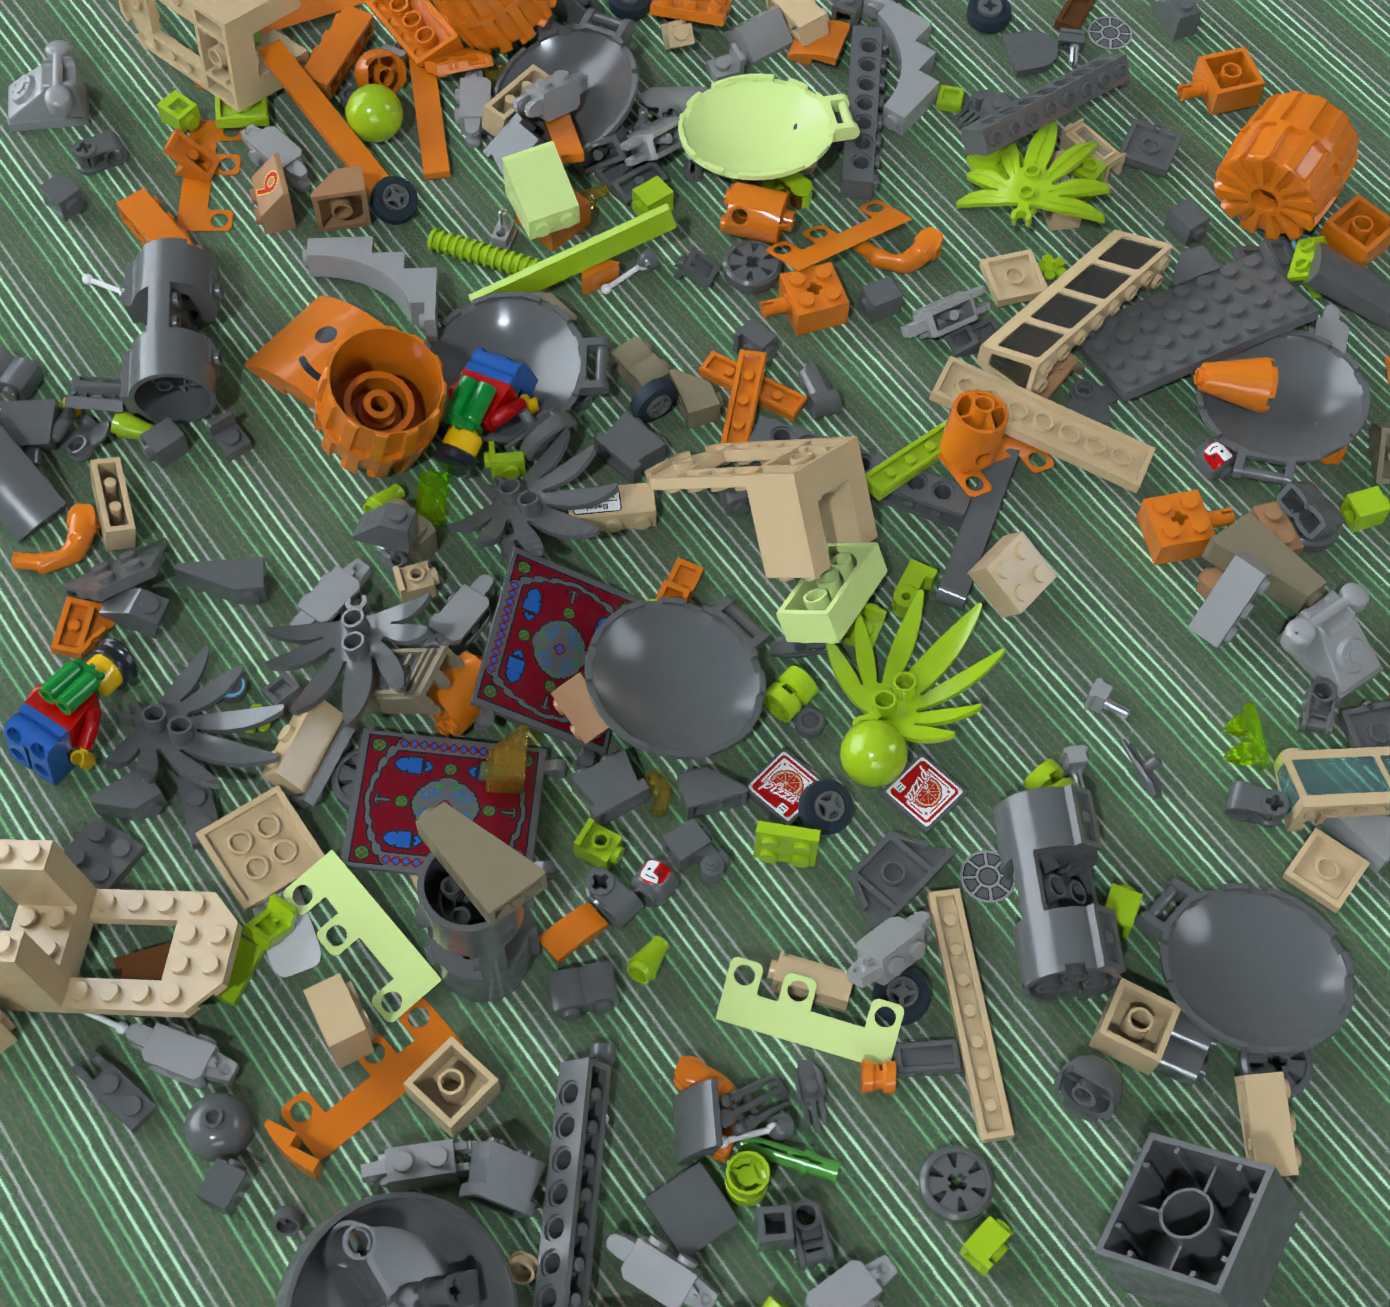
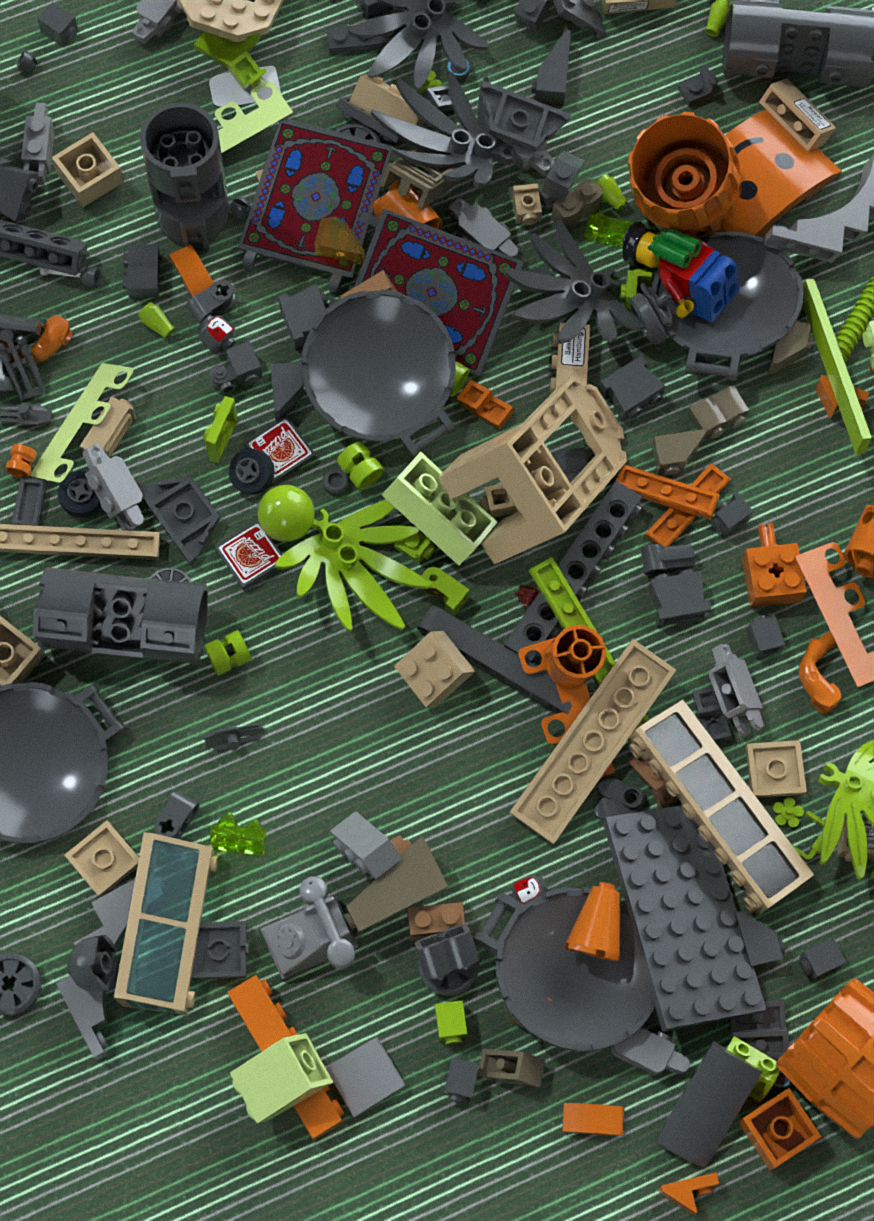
camera: 100 degrees right, 10 degrees up
dark grey brick [140,417,190,469] -> none
dark grey cylinder [184,1092,254,1163] -> none
tan plate [195,785,325,914] -> none
orange slope [264,1119,324,1181] -> none
orange piece [281,998,464,1162] -> none
tan brick [303,973,376,1069] -> none
dark tan slope [416,802,548,927] -> none
lime brick [574,817,625,870] -> none
hinge [601,248,660,294] -> none
black wheel [630,377,678,423] -> none
clear yellow arm [644,771,673,817] -> none
dark grey bracket [673,247,720,289] -> none
dark grey wheel [723,240,782,293] -> none
light grey piece [1058,745,1088,788] -> none
light grey piece [1084,678,1130,719] -> none
lime brick [1103,883,1143,939] -> none
orange brick [1136,489,1235,565] -> none
dark grey piece [1297,677,1338,739] -> none
none -> dark grey wing [480,81,571,152]
none -> clear red plate [515,585,540,606]
none -> dark grey hips [648,569,711,627]
none -> tan brick [759,79,836,151]
none -> lime piece [792,811,825,862]

